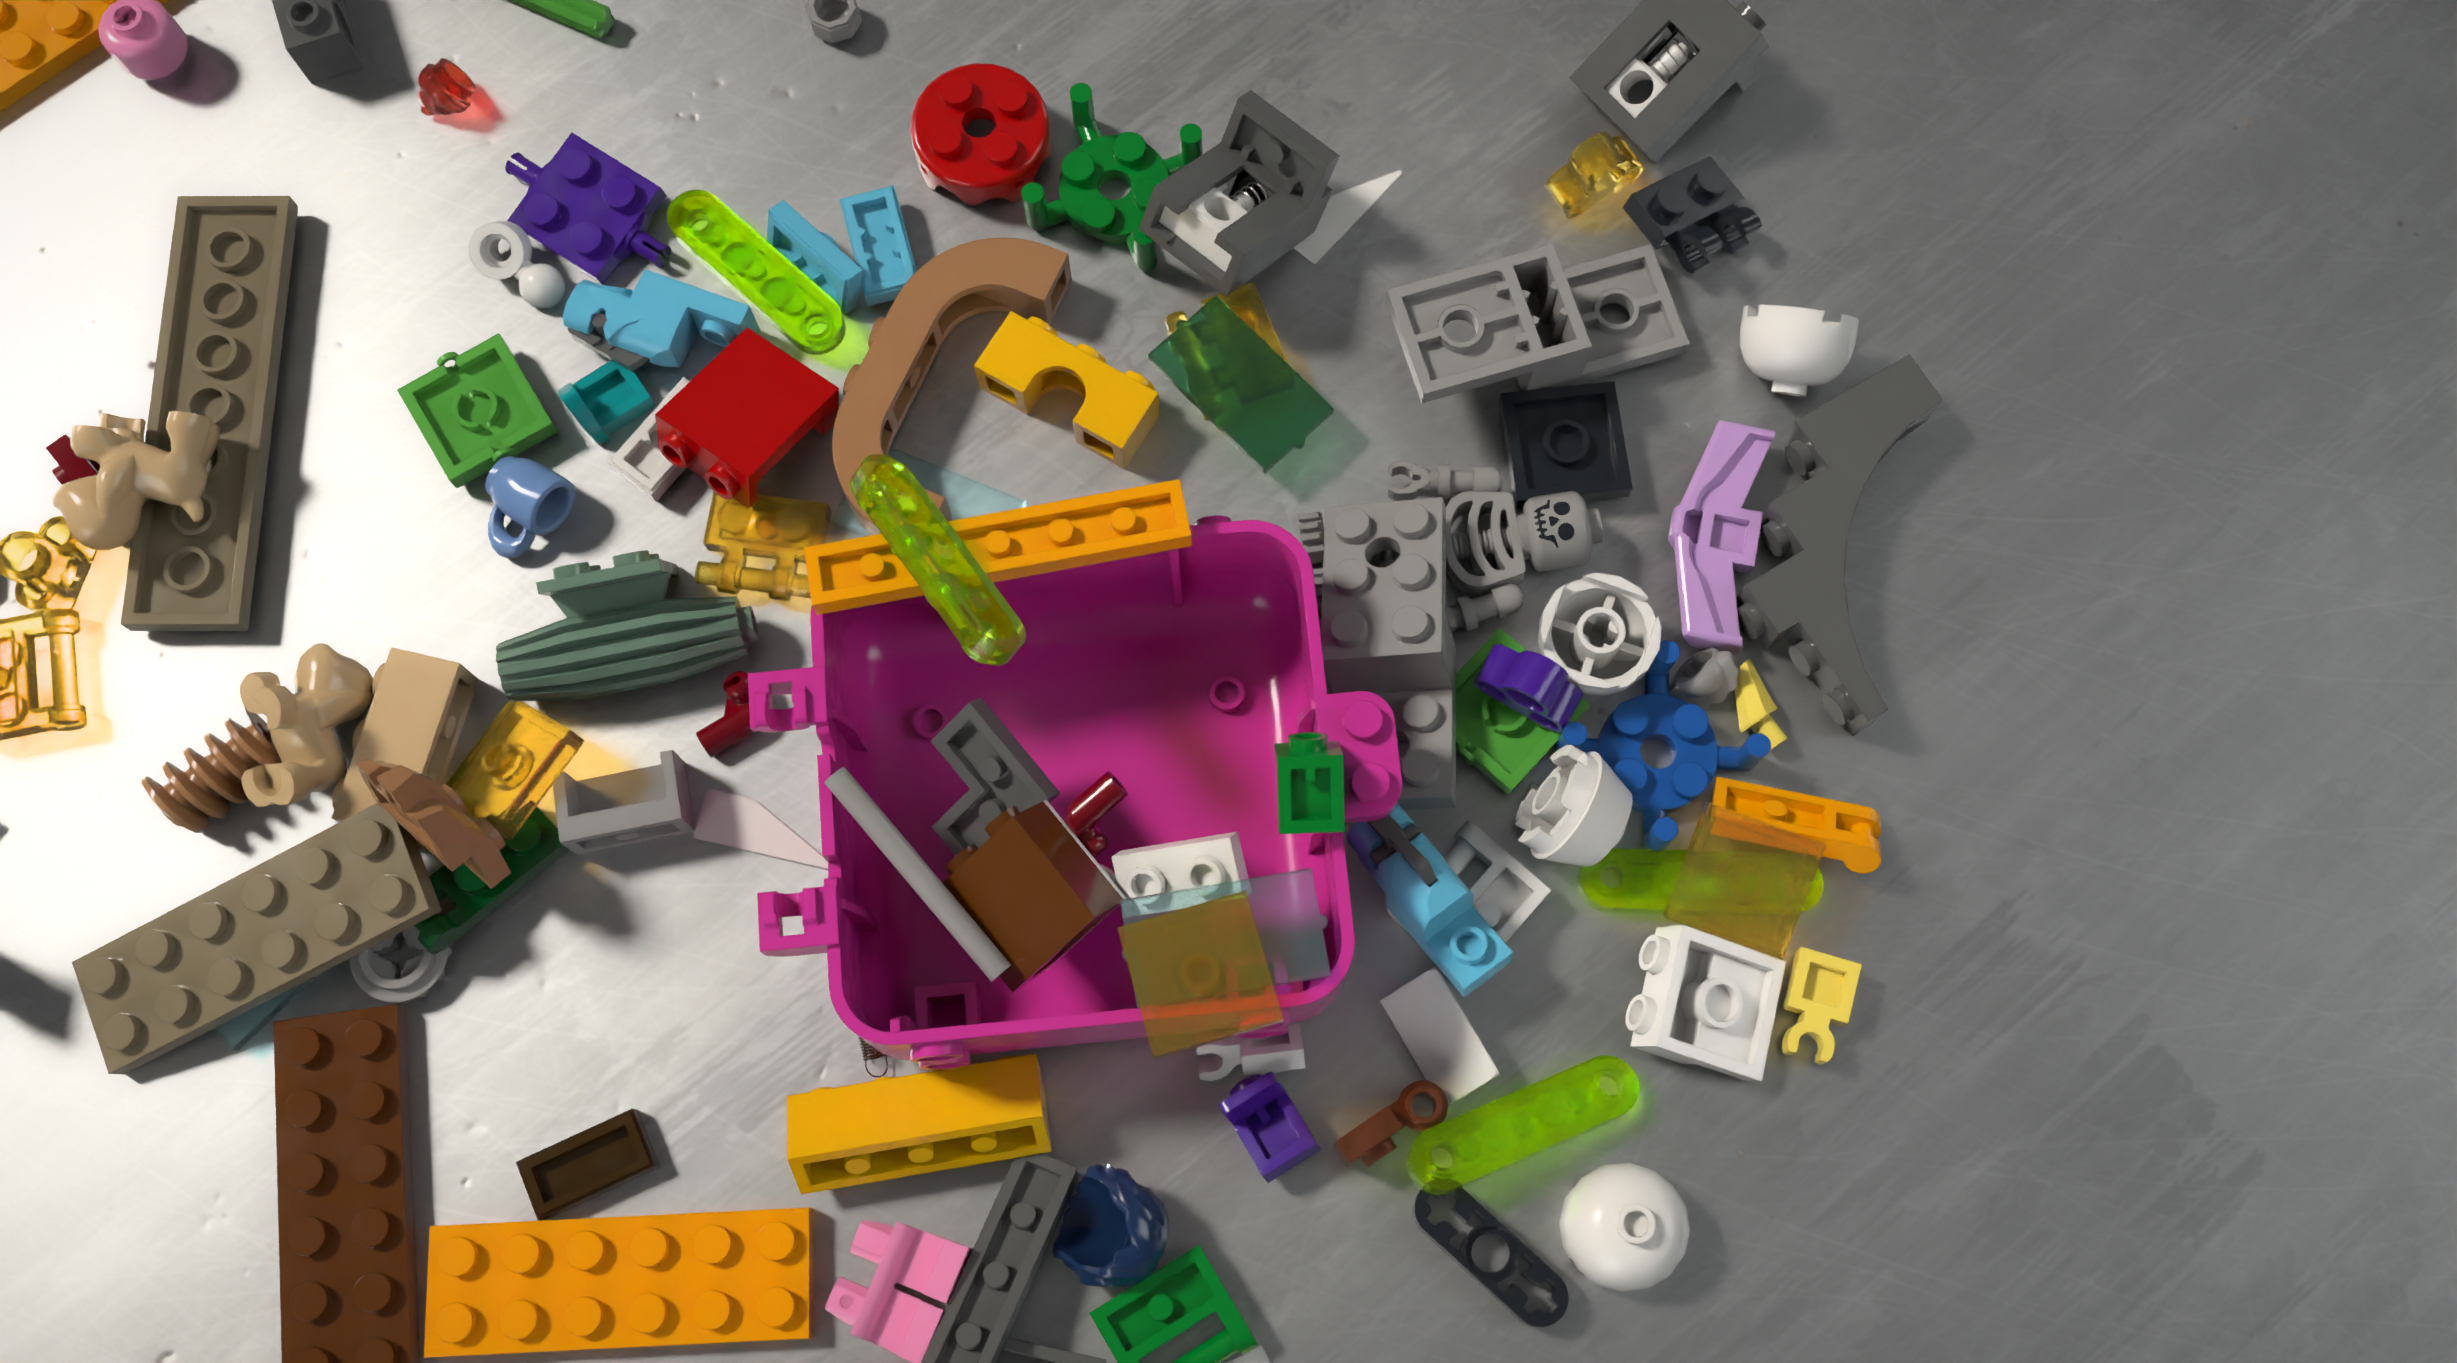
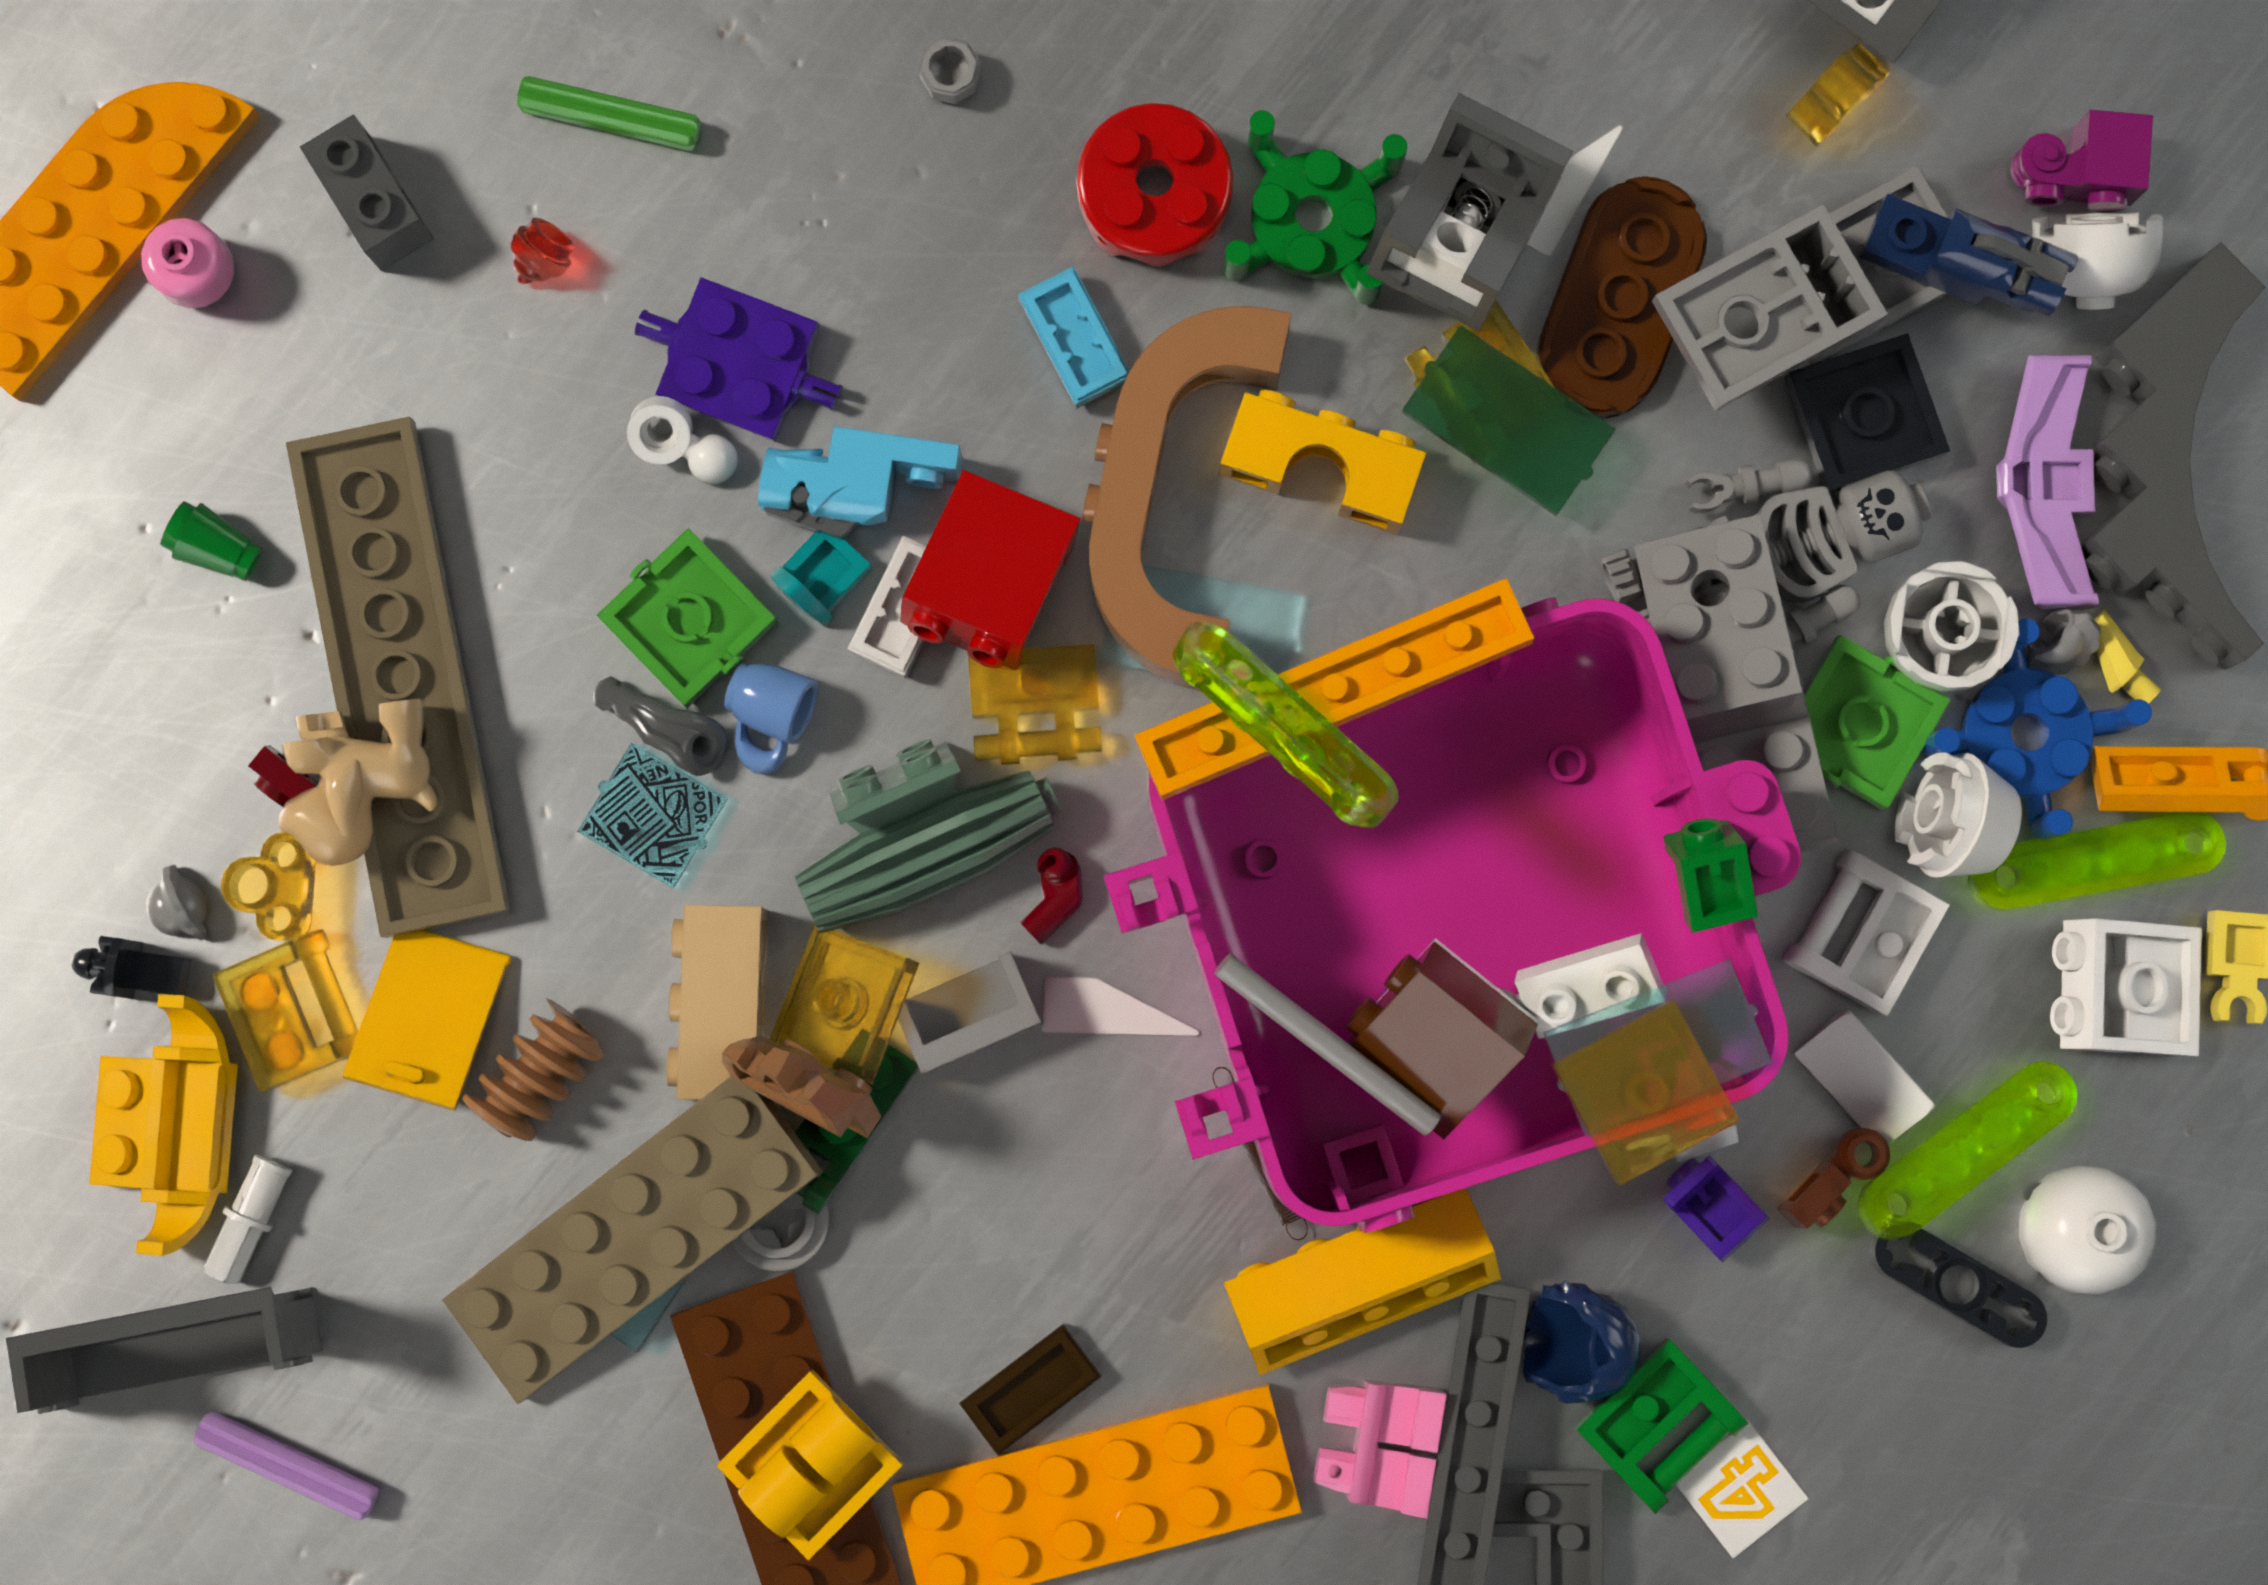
camera: 10 degrees left, 10 degrees up
tan animal [239,643,373,807] -> none
clear neon green plate [667,189,846,355] -> none
medium azure plate [766,200,863,315] -> none
dark grey plate [931,698,1060,856] -> none
dark red arm [1065,771,1128,859] -> none
medium azure plate [1346,803,1513,997] -> none
dark purple piece [1474,644,1583,733] -> none
black plate [1622,156,1762,274] -> none
clear yellow plate [1663,801,1826,960] -> none
none -> green cone [160,501,263,581]
none -> yellow container [342,930,511,1111]
none -> clear light blue piece [577,742,728,889]
none -> dark grey piece [593,676,729,776]
none -> yellow plate [716,1369,904,1561]
none -> reddish brown tile [1536,176,1707,419]
none -> dark blue plate [1859,194,2078,316]
none -> magenta brick [2010,109,2153,213]

